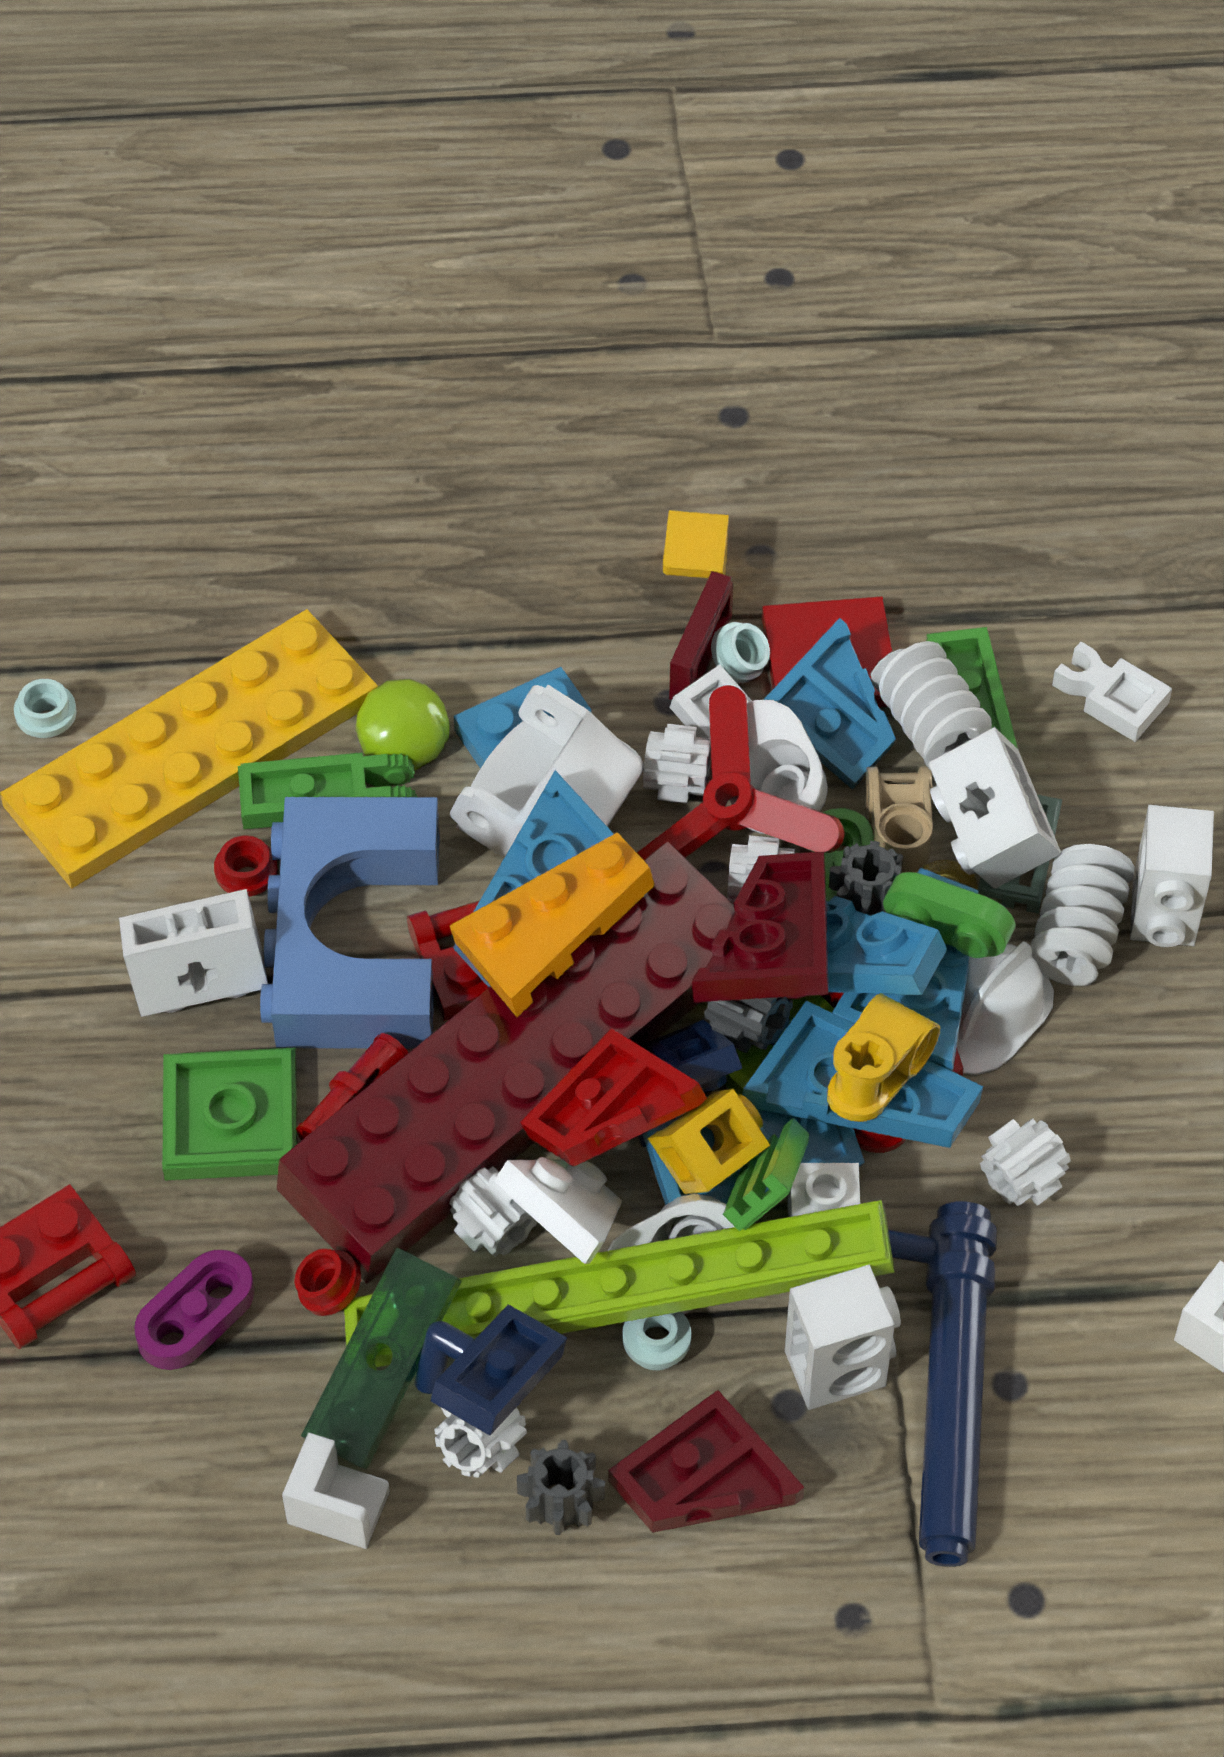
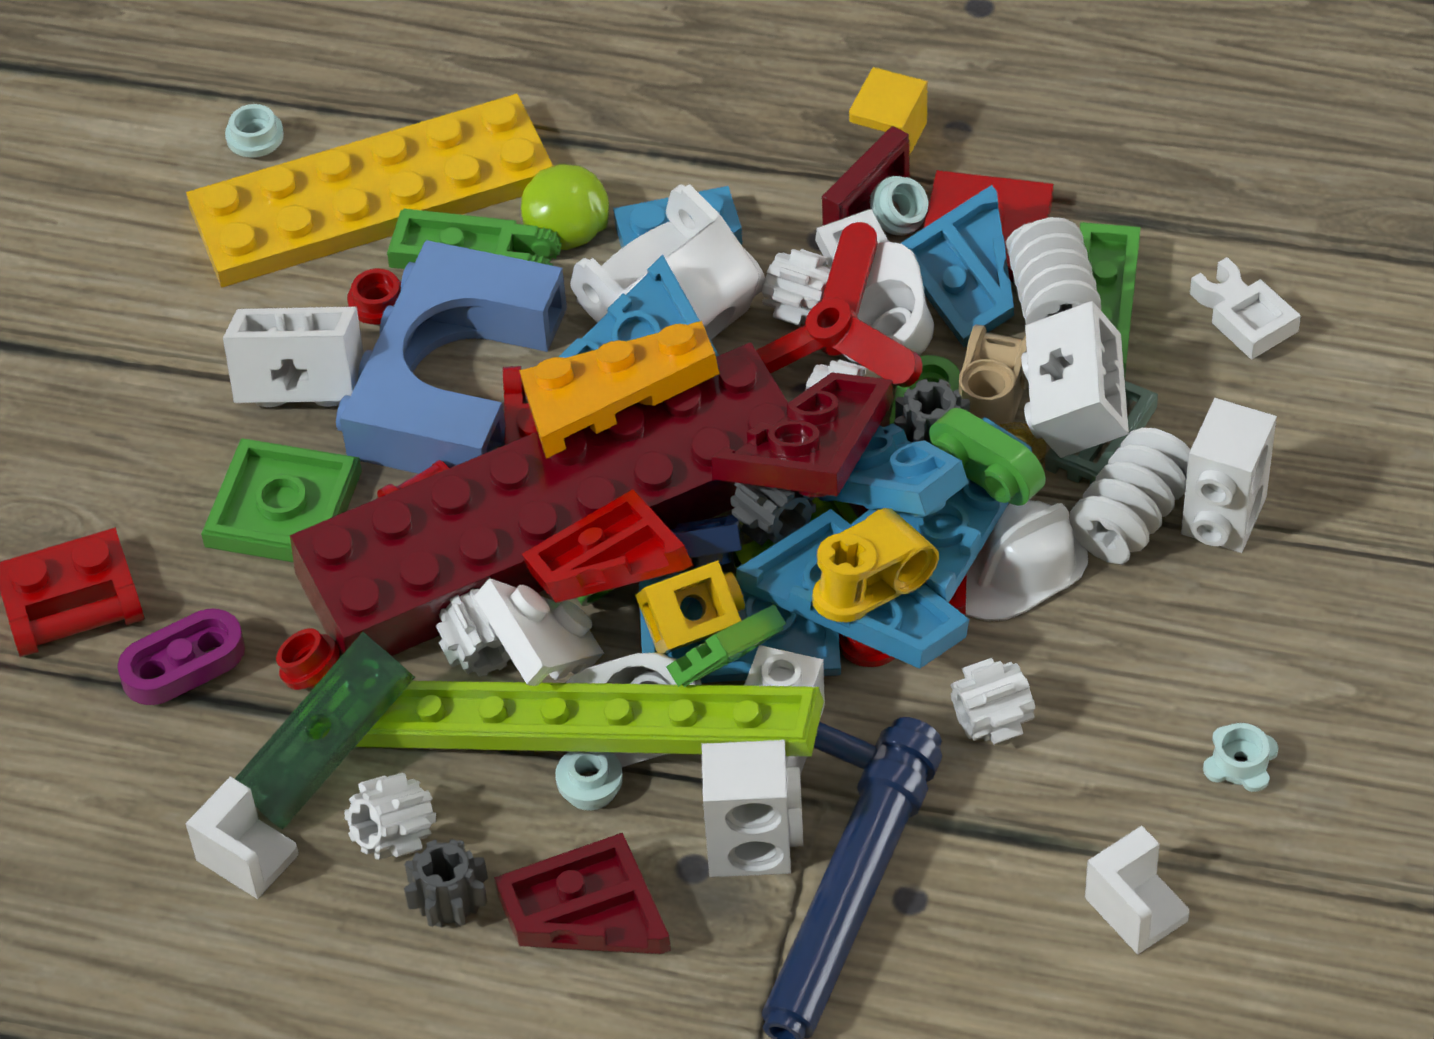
camera: 20 degrees right, 5 degrees down
dark blue plate [414,1304,567,1436] -> none

